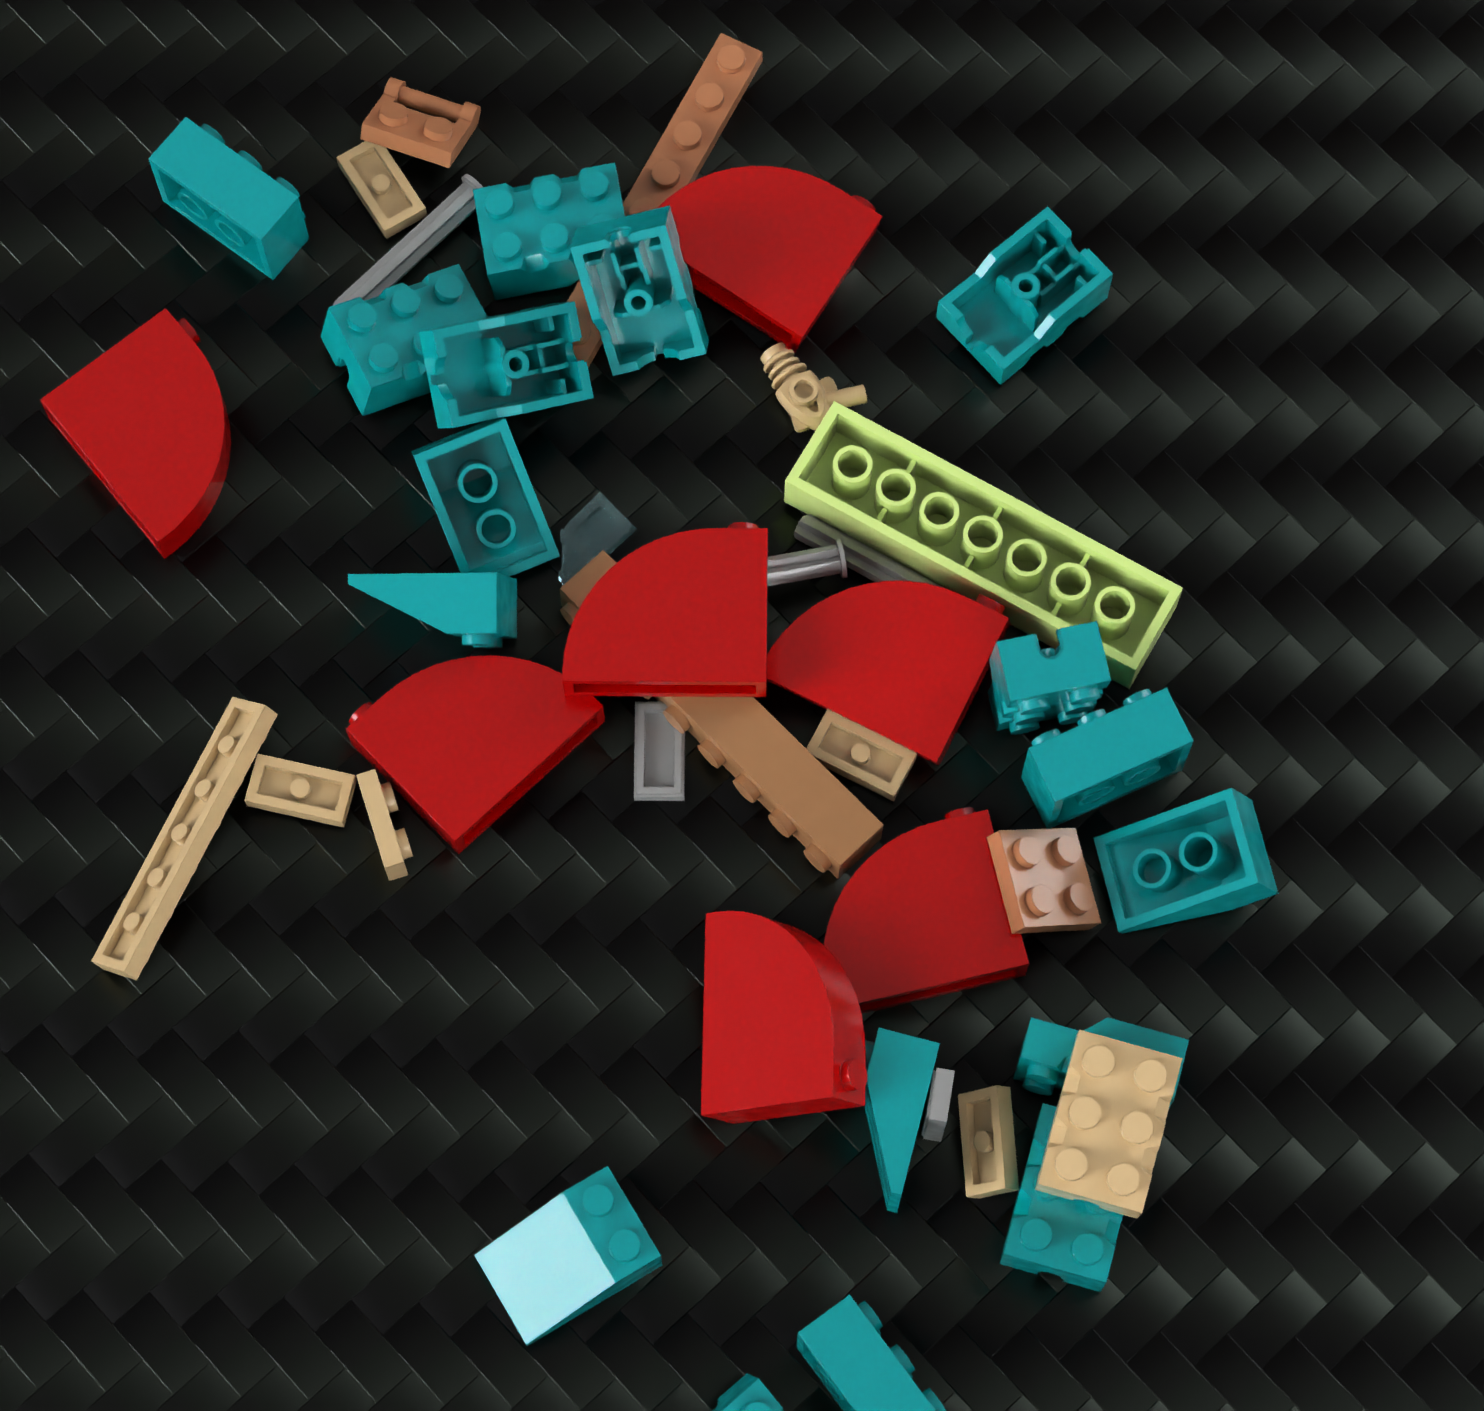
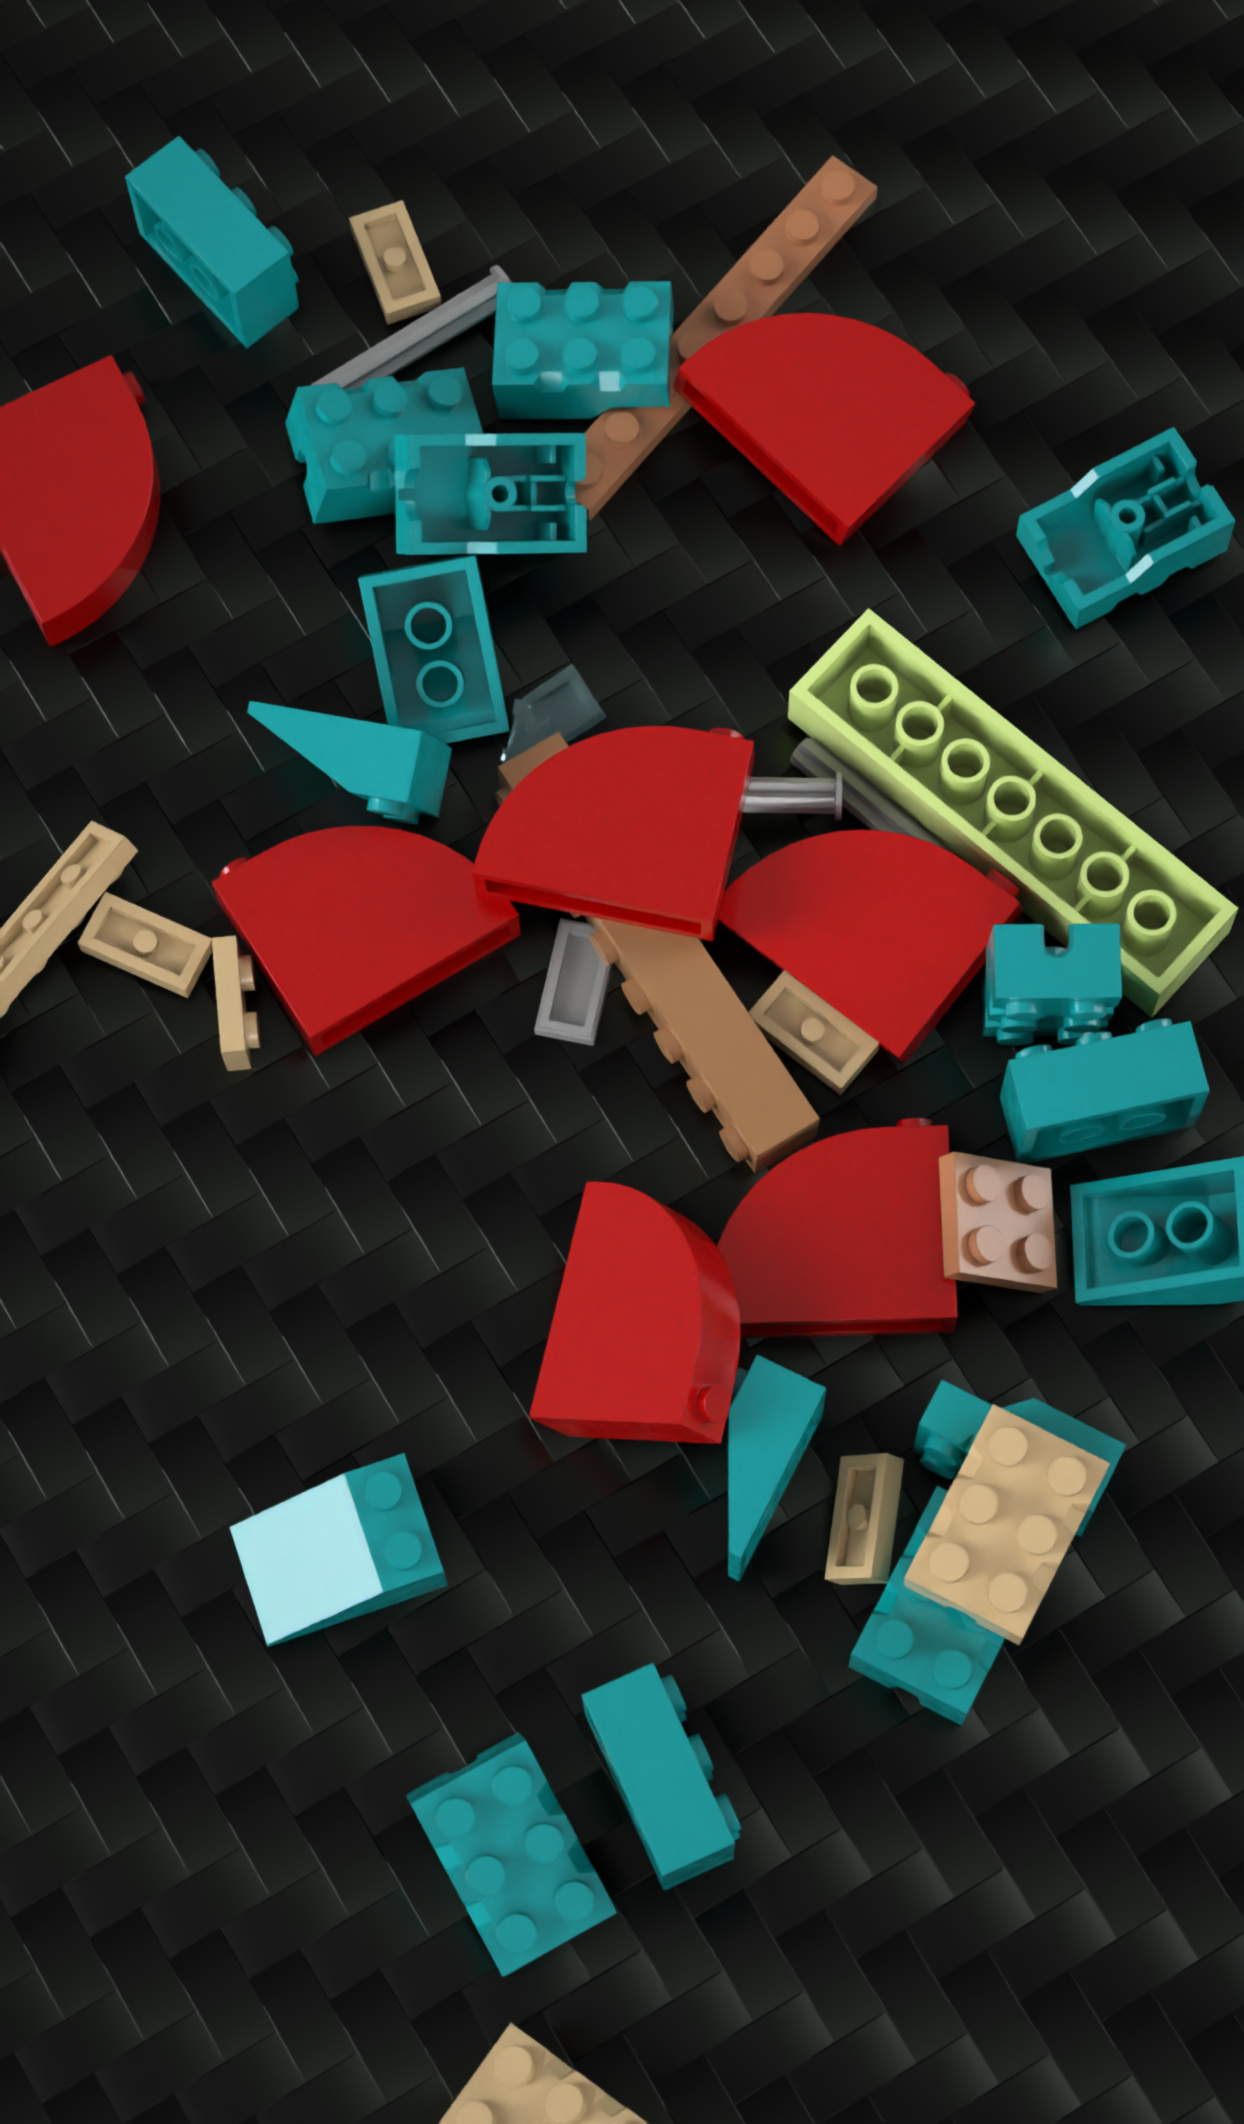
camera: 15 degrees right, 0 degrees up
nougat plate [360,77,481,168] -> none
teal piece [570,205,709,376] -> none
tan piece [760,342,867,433] -> none
light grey tile [921,1068,955,1142] -> none

